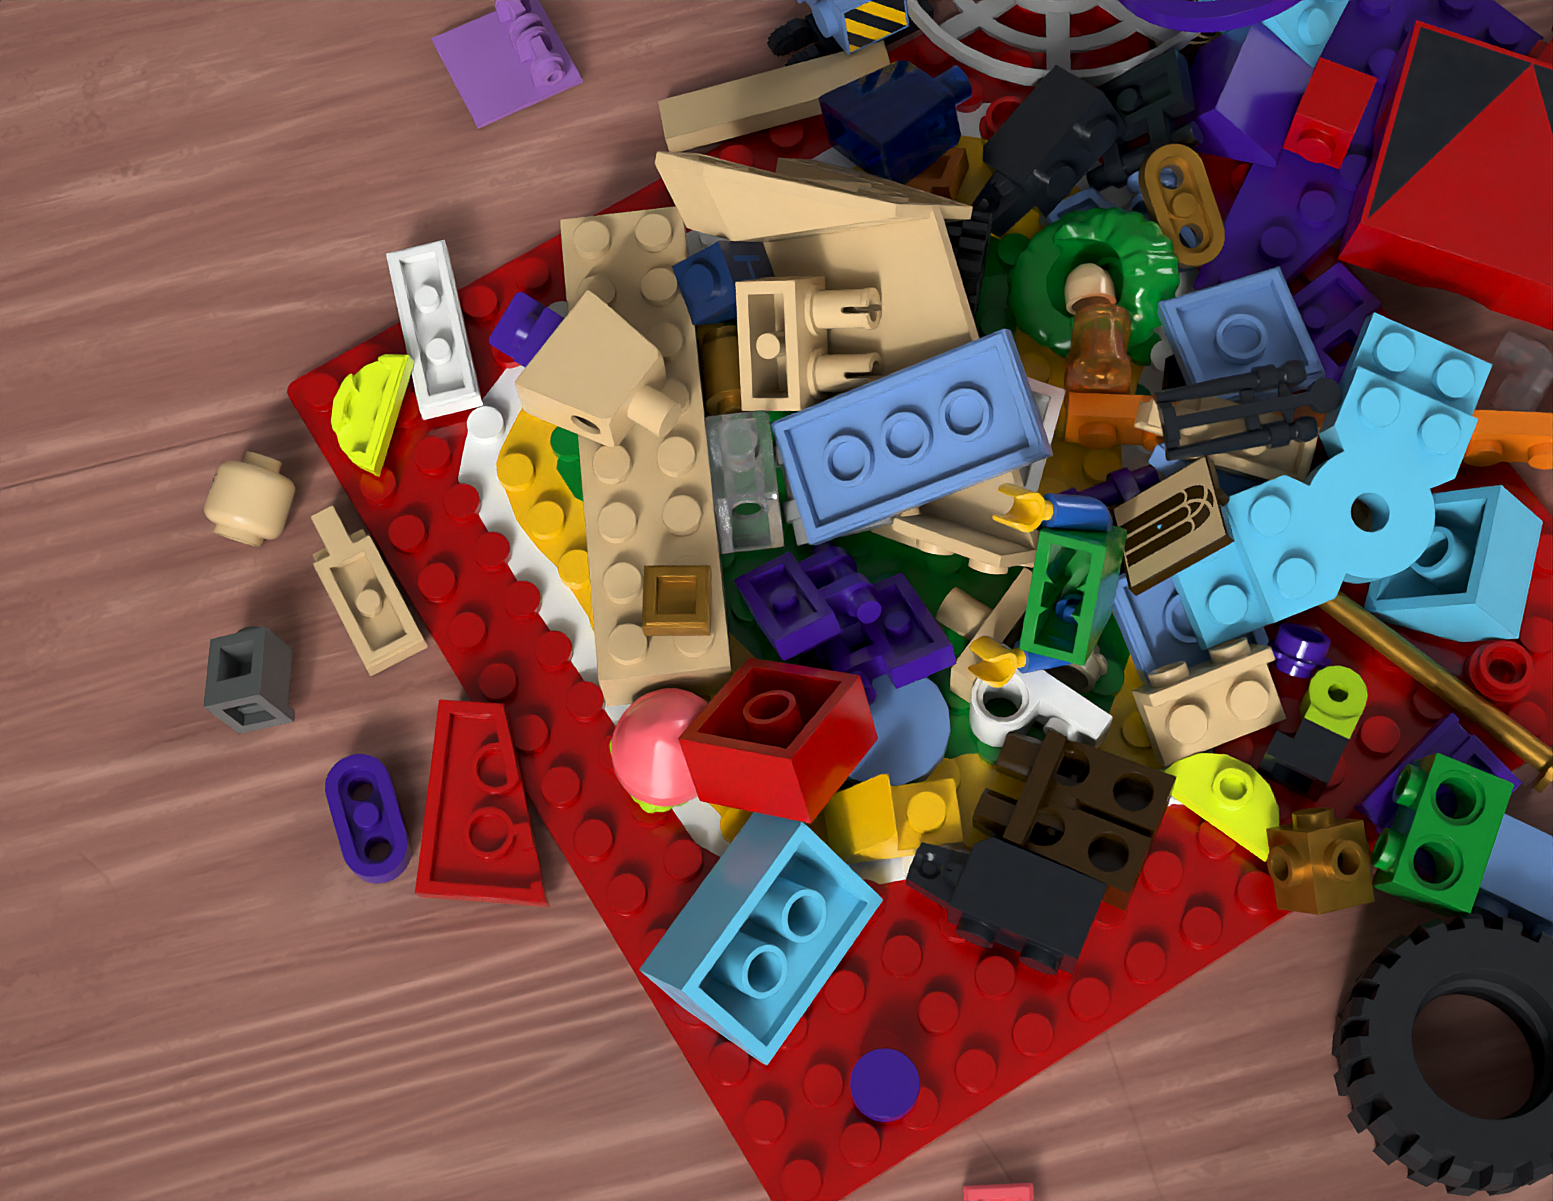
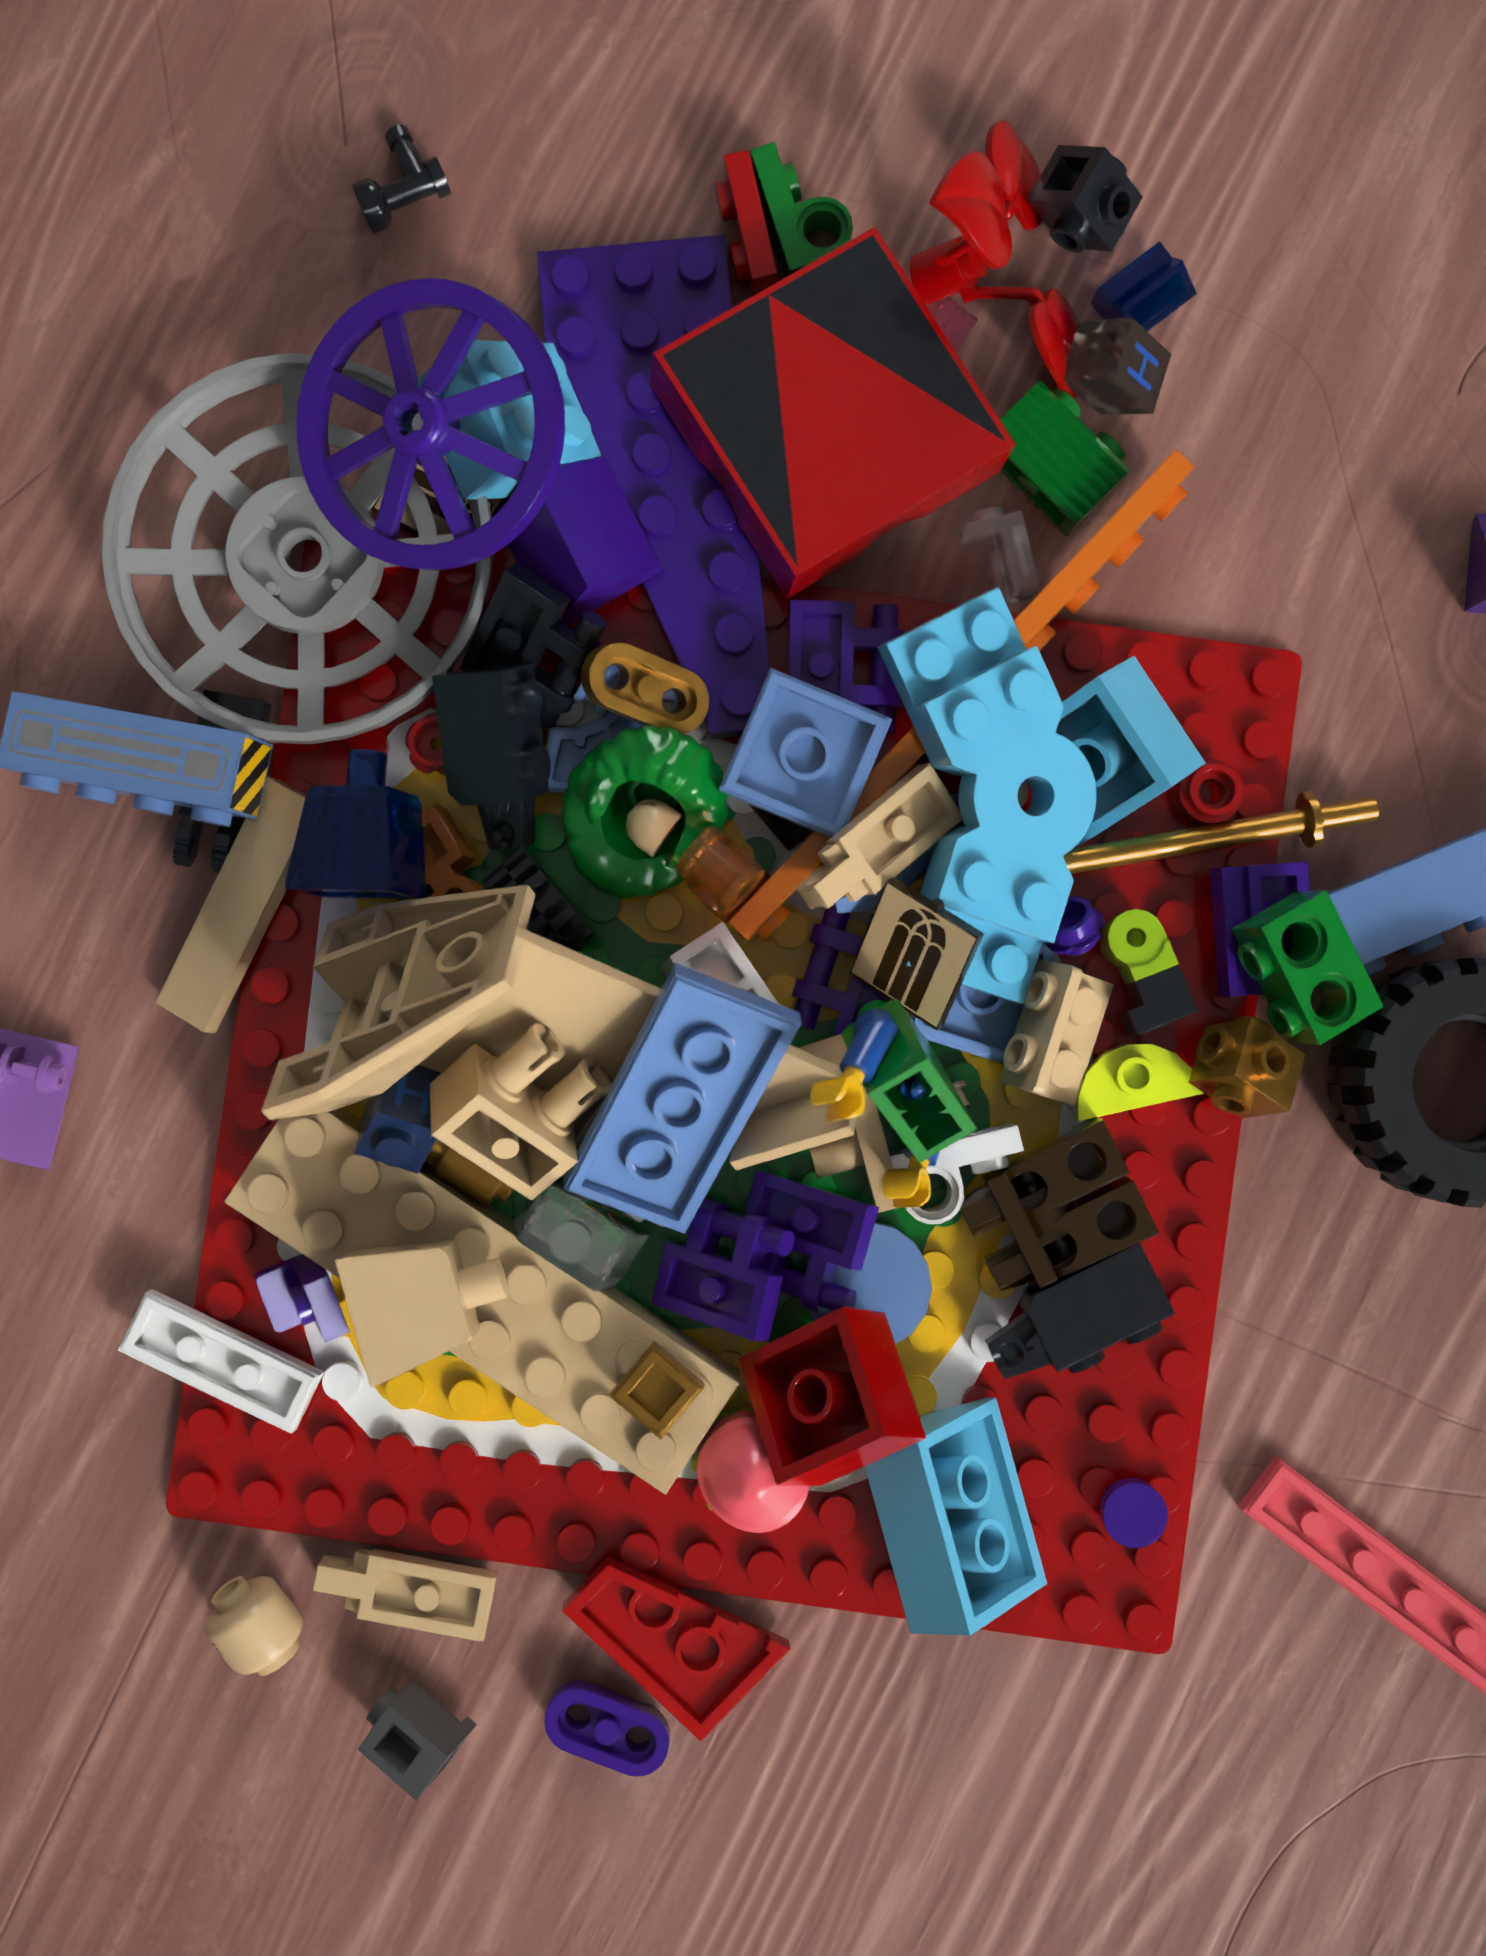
camera: 55 degrees left, 20 degrees up
neon yellow plate [331,354,415,477] -> none
yellow slope [824,773,964,864] -> none
black piece [1153,360,1342,461] -> none
red brick [1282,57,1378,170] -> none

